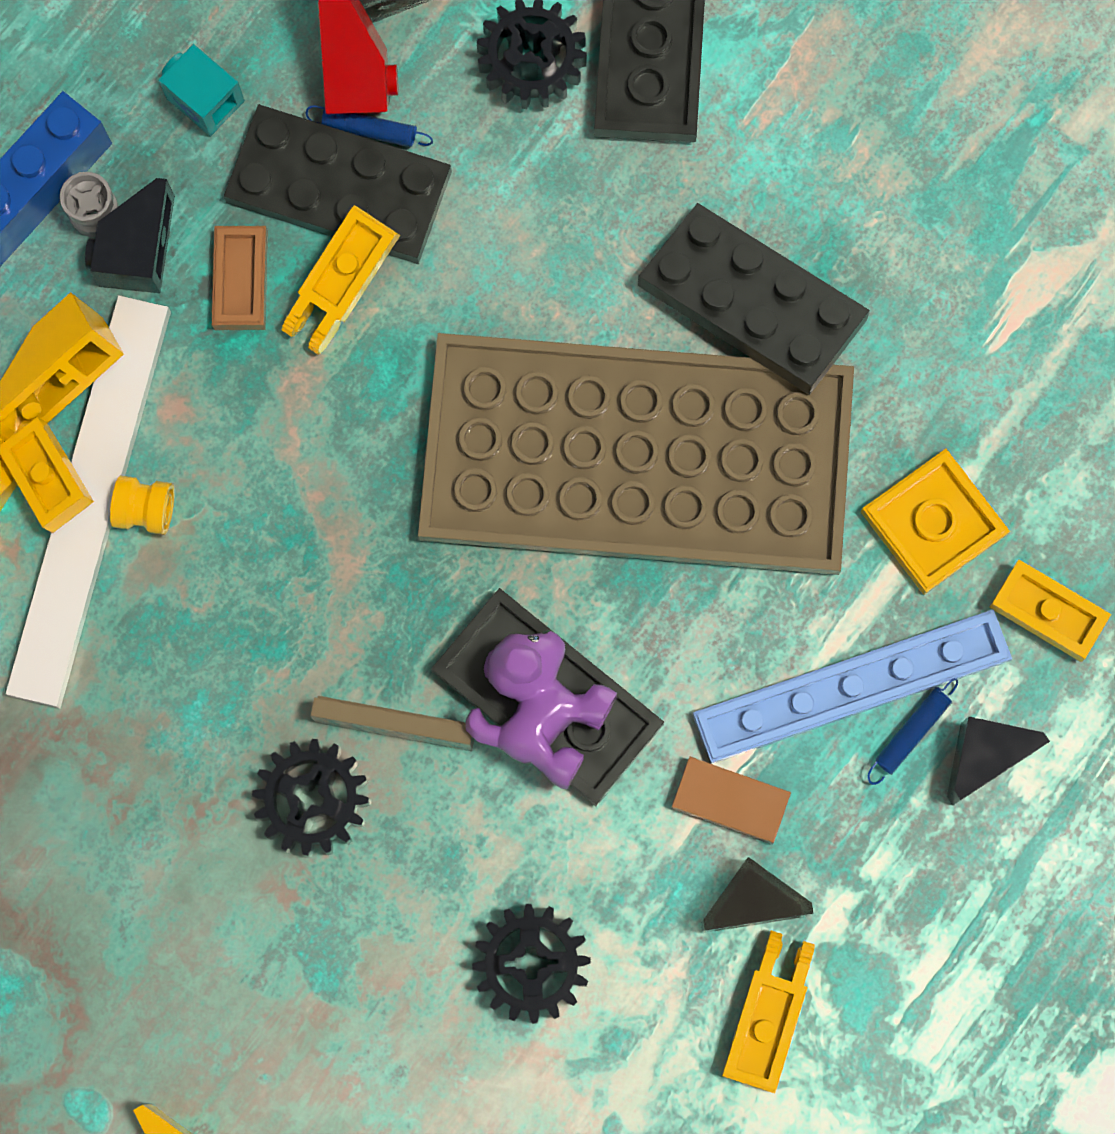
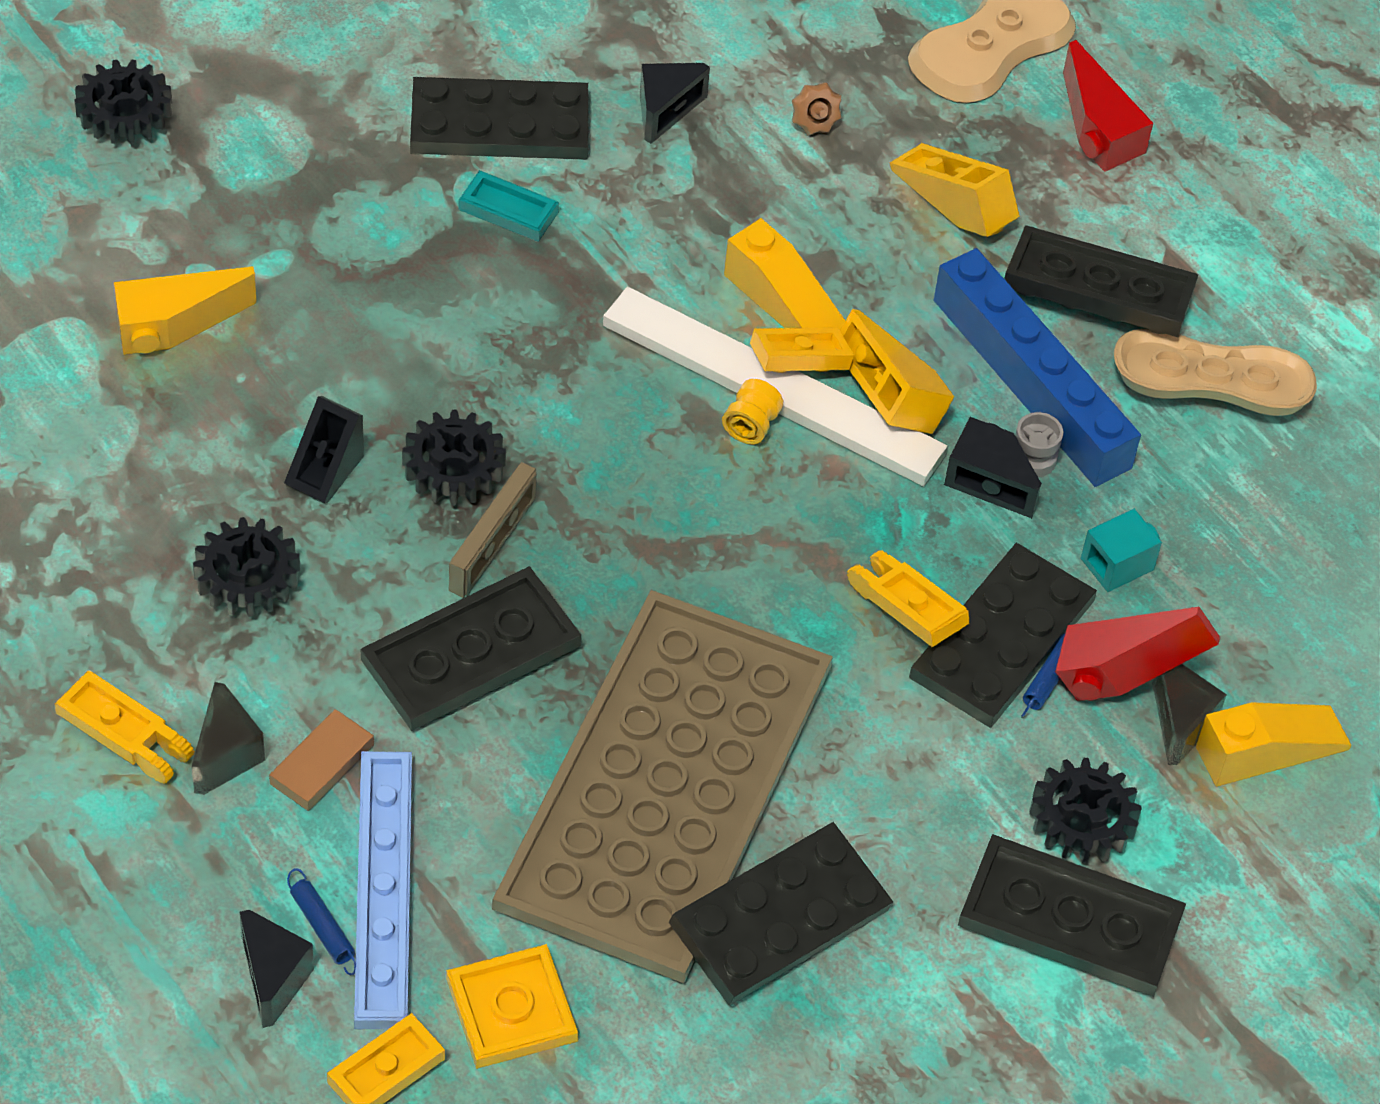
camera: 100 degrees right, 25 degrees down
medium nougat tile [212,226,268,330] -> none
medium lavender animal [466,630,617,790] -> none
none -> black slope [284,396,364,503]

